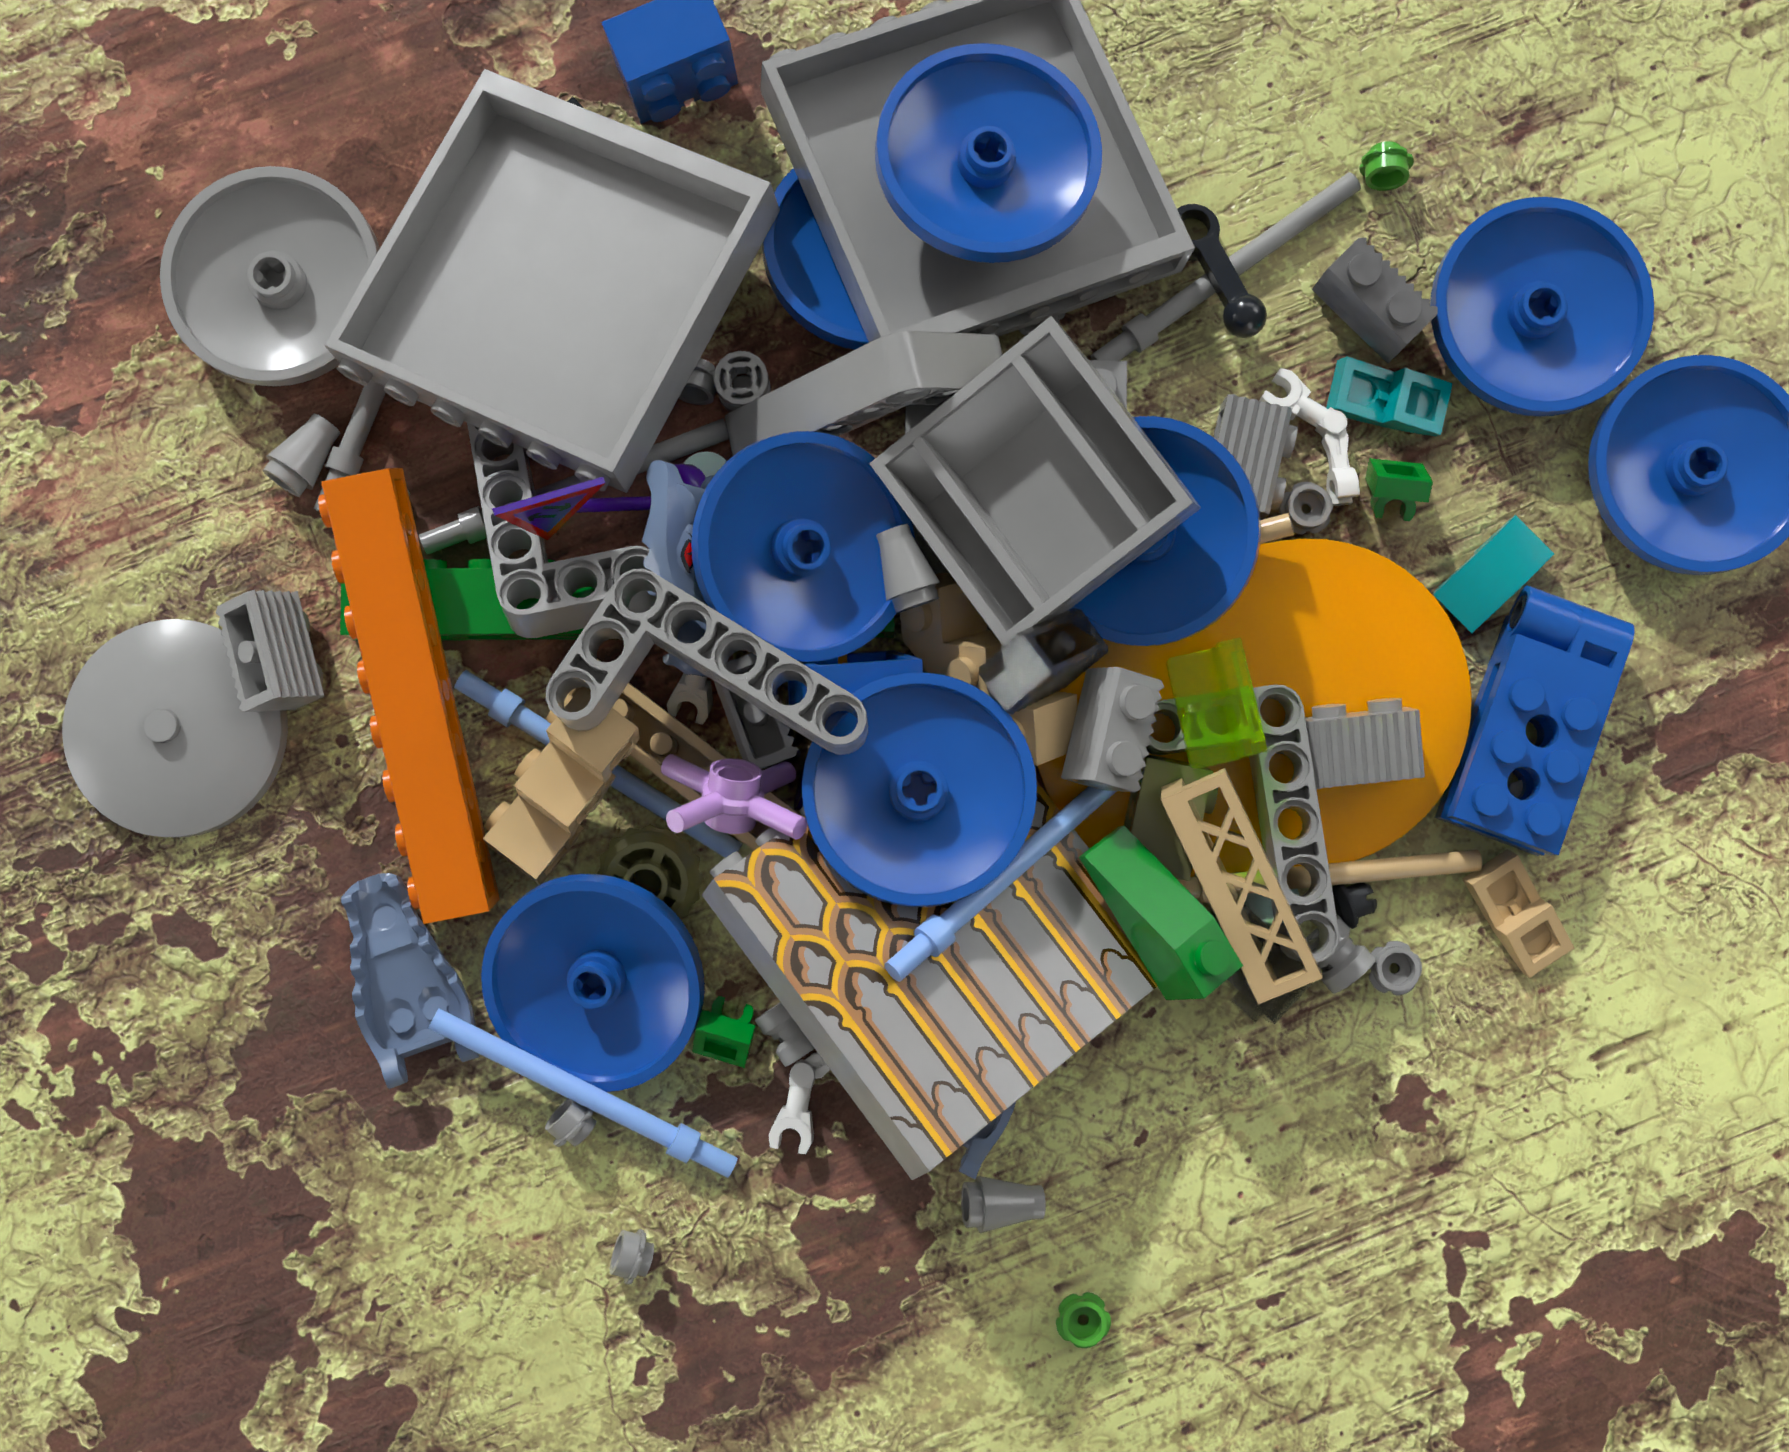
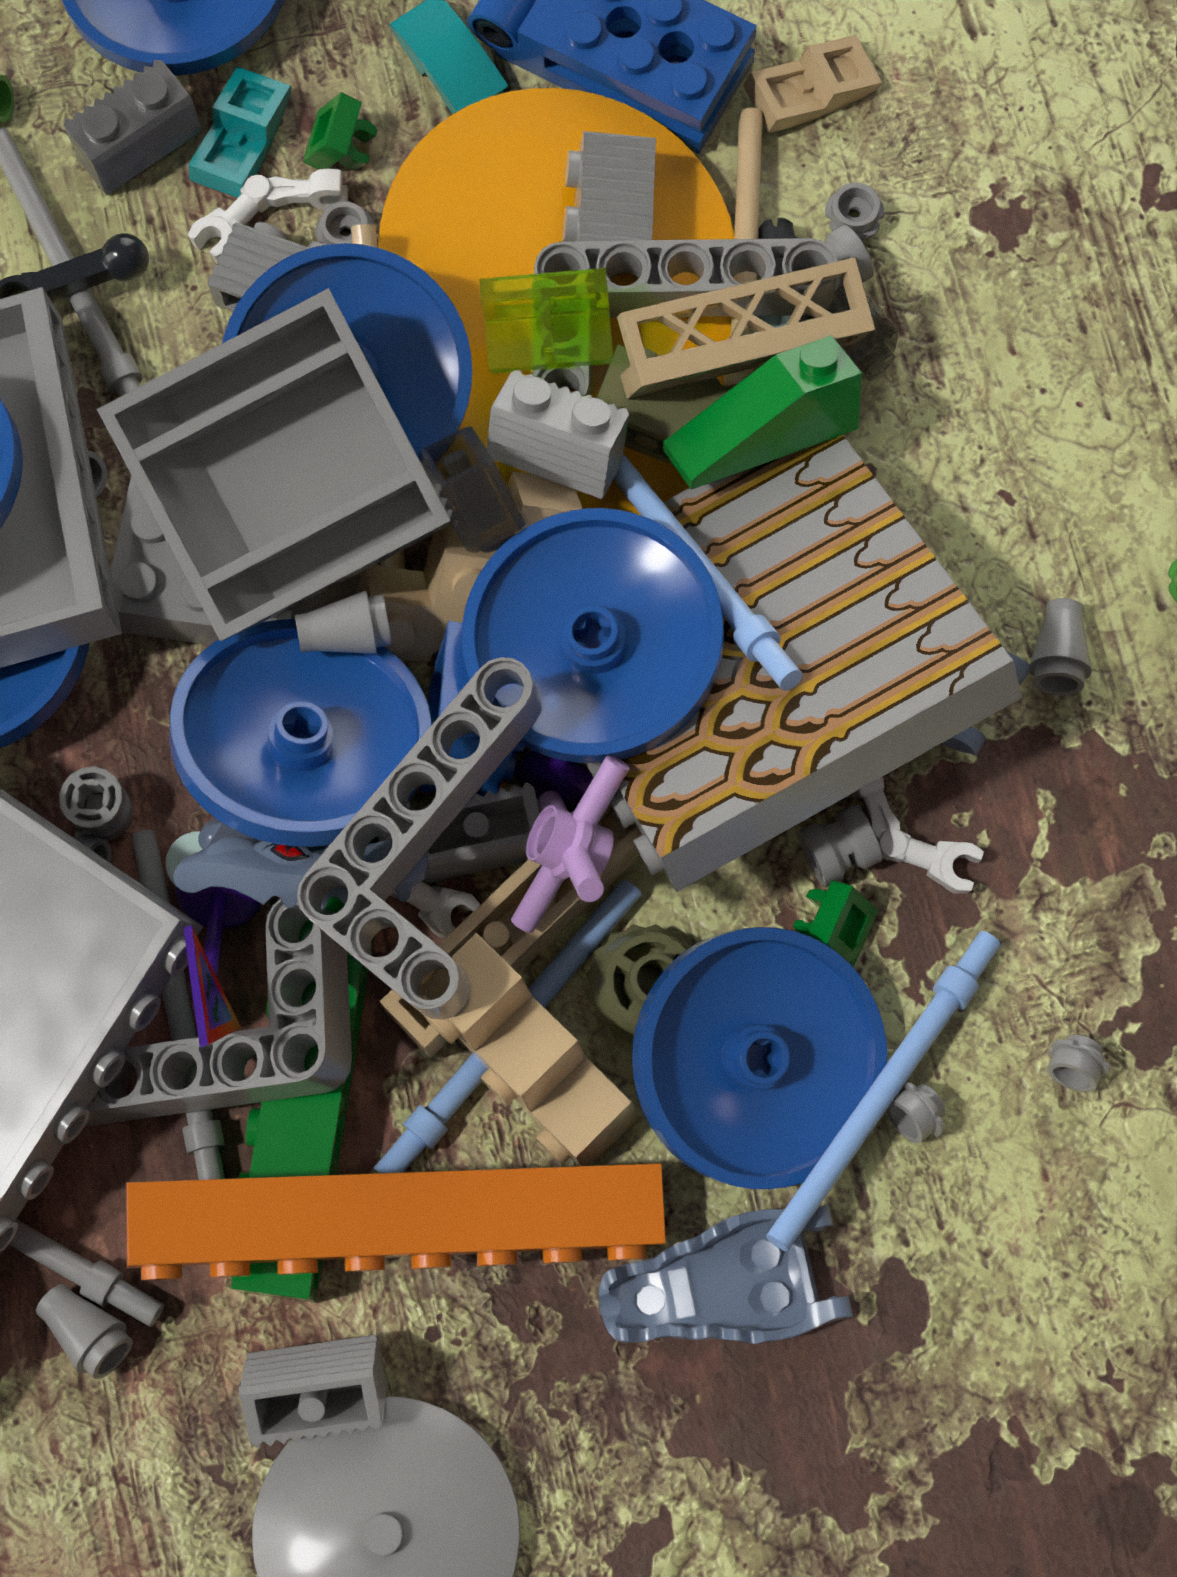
camera: 75 degrees left, 10 degrees down
light grey beam [724,331,1003,456] -> none

